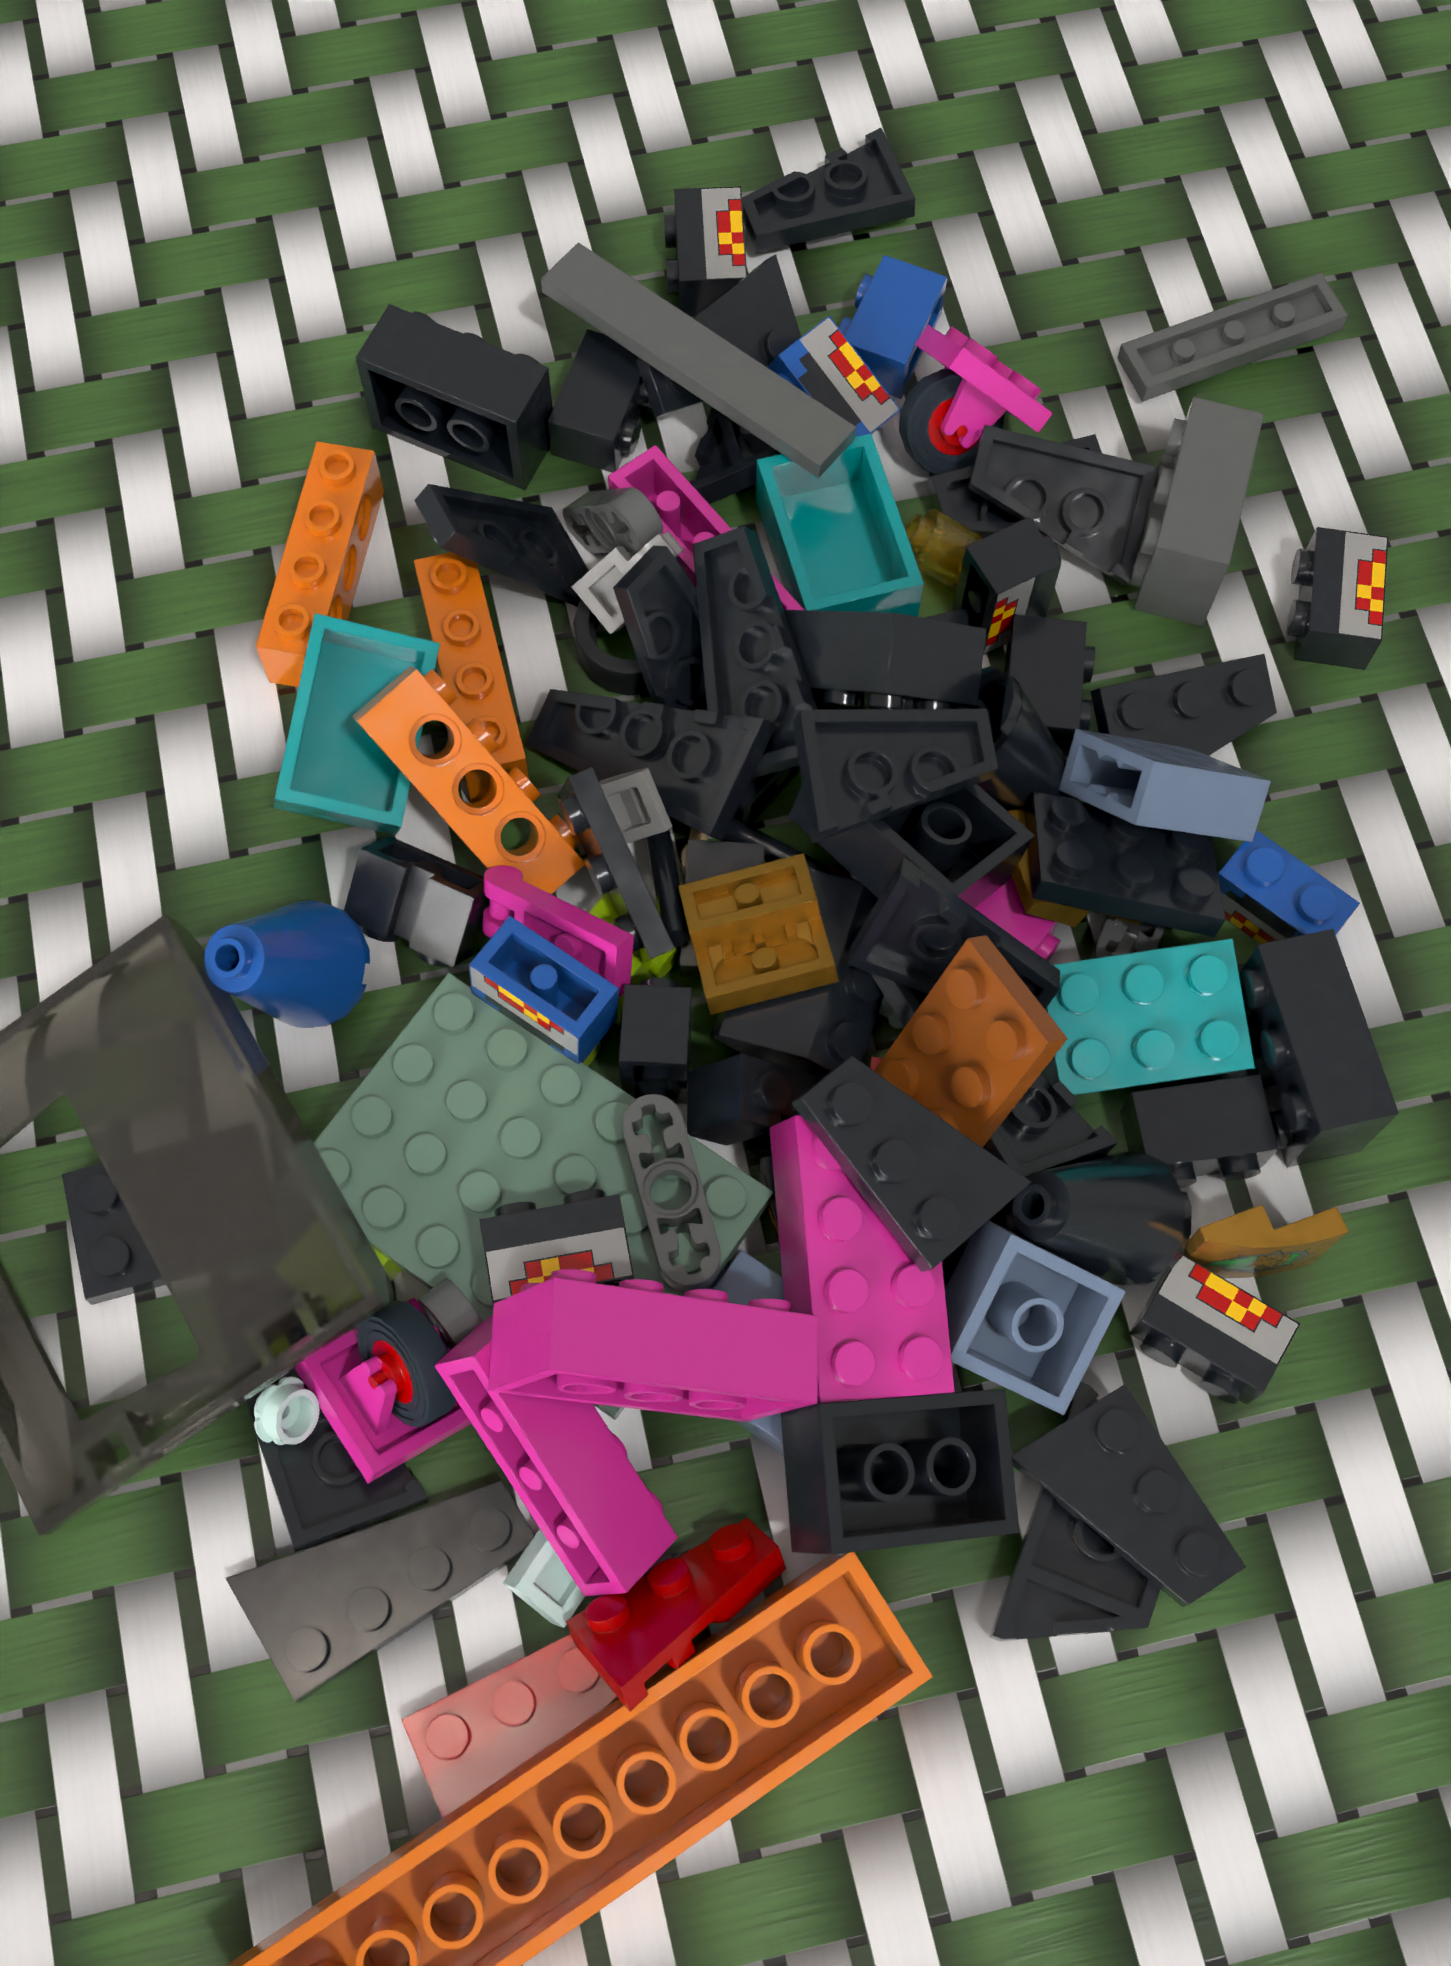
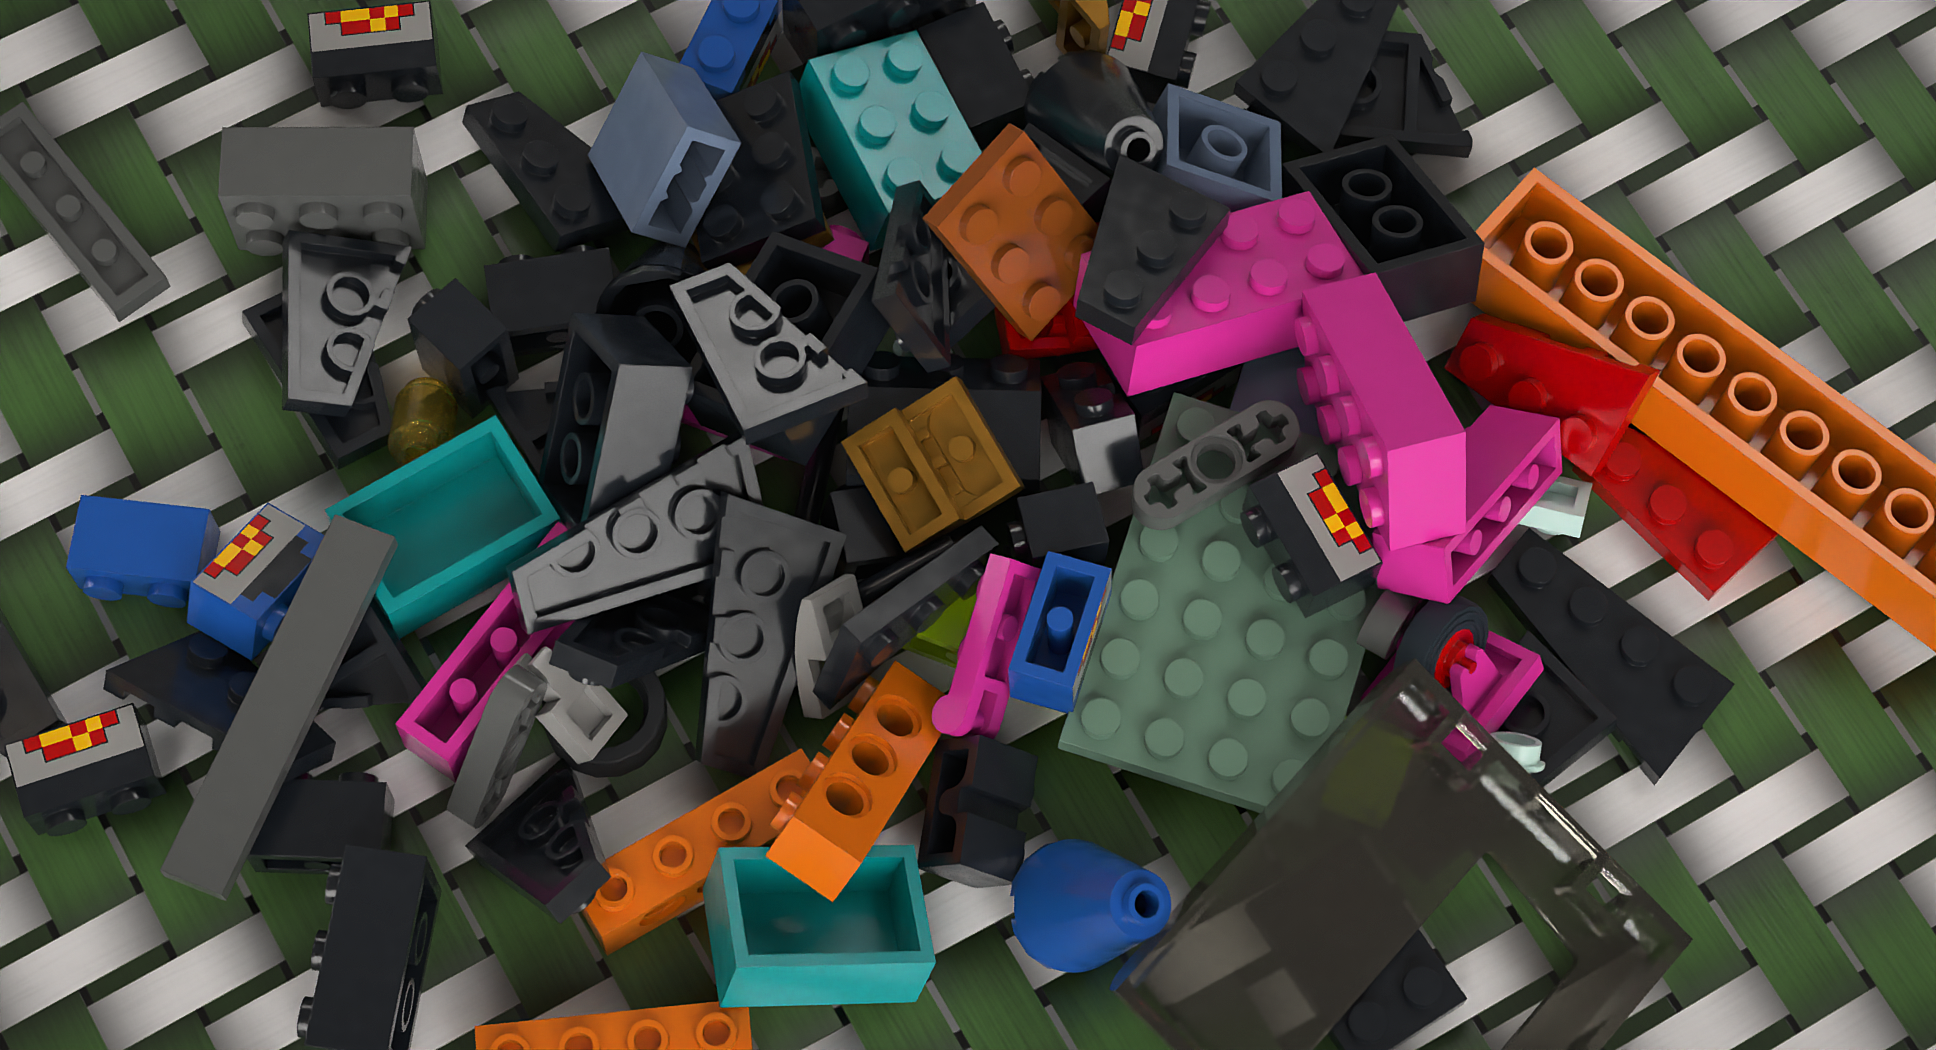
camera: 110 degrees left, 0 degrees up
plate [899,325,1052,475] -> none

